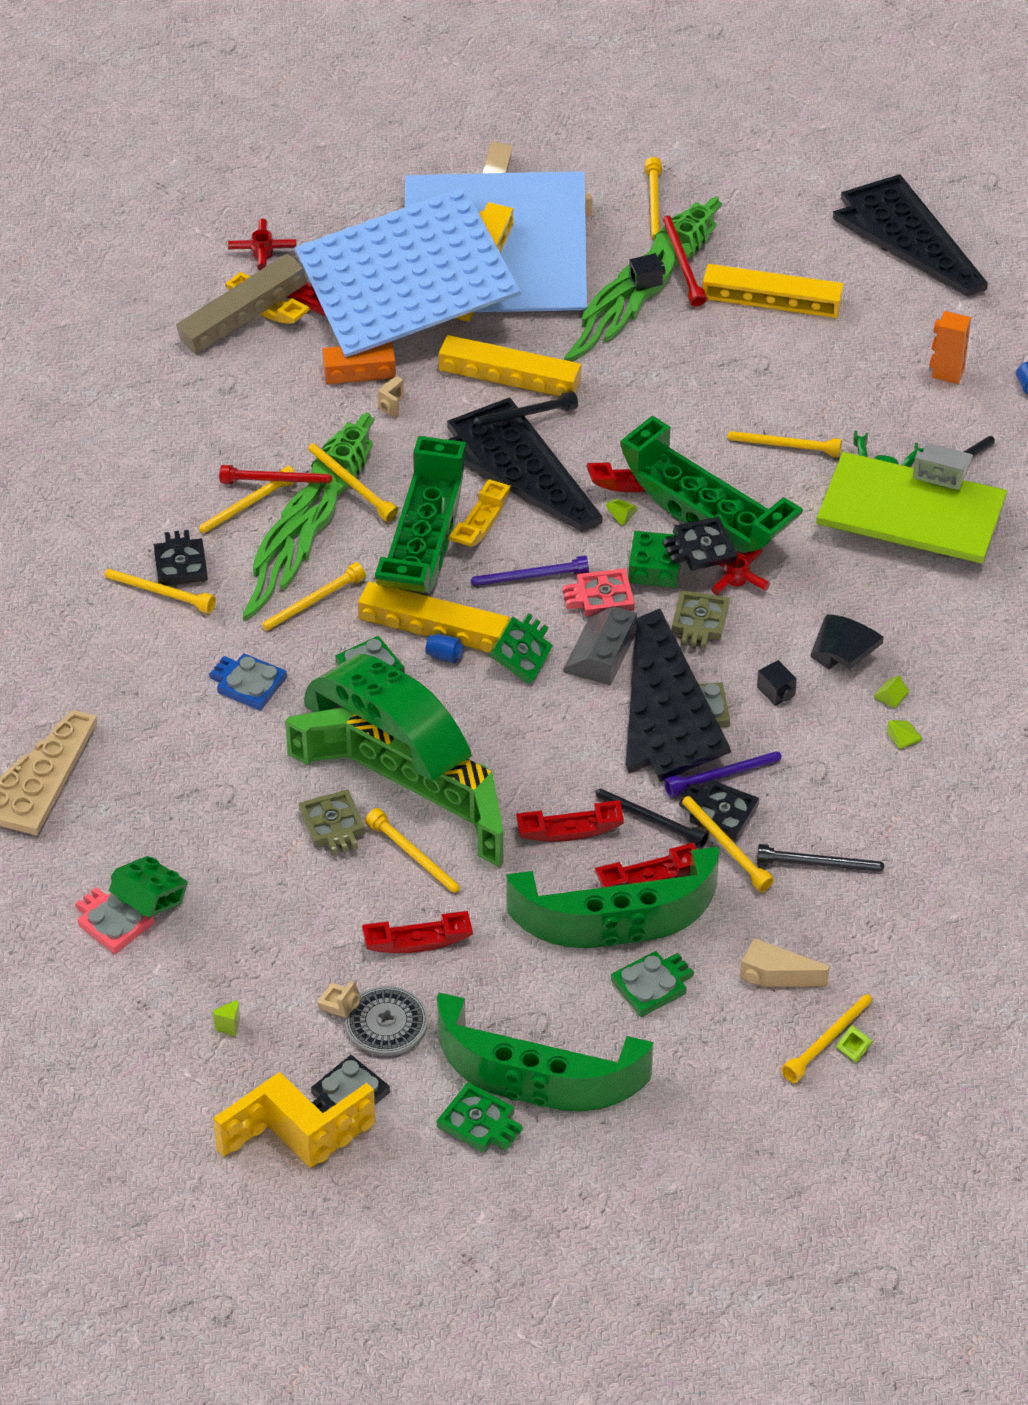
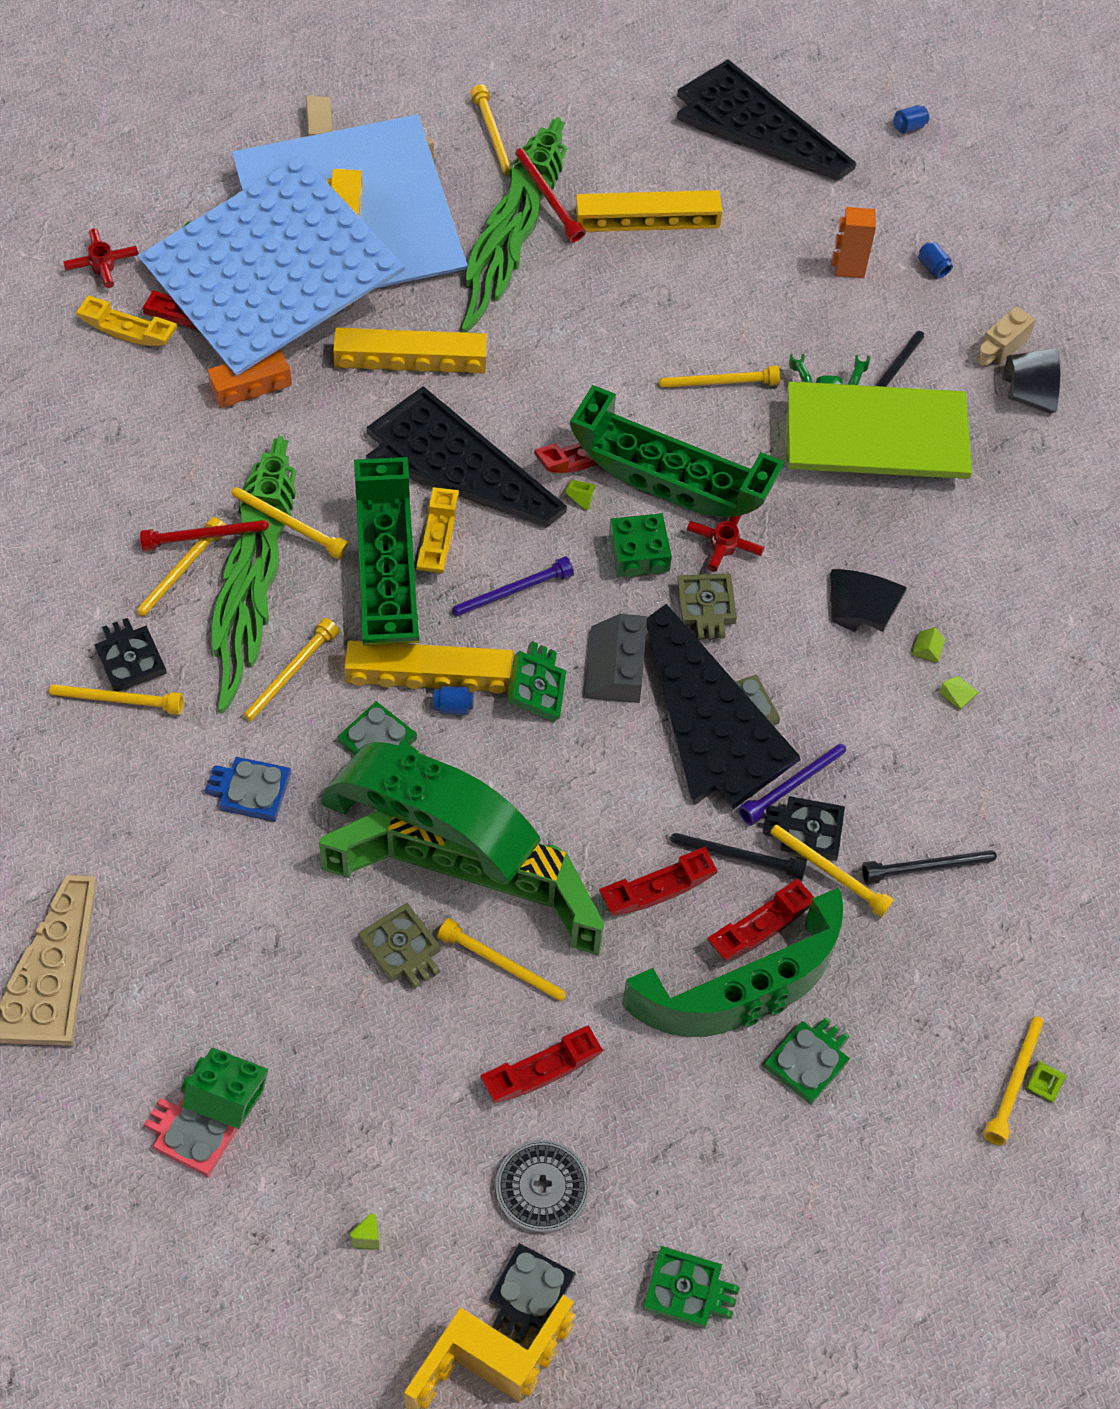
camera: 20 degrees left, 10 degrees up
dark tan brick [176,253,307,355] -> none
tan bracket [317,981,361,1018] -> none
tan bracket [378,376,404,418] -> none
green slope [437,992,654,1111] -> none
black piece [474,391,578,427] -> none
coral piece [562,568,635,617] -> none
black brick [629,253,666,291] -> none
black piece [662,516,738,571] -> none
tan slope [740,938,830,987] -> none
black brick [757,660,797,706] -> none
light grey bracket [913,443,973,490] -> none

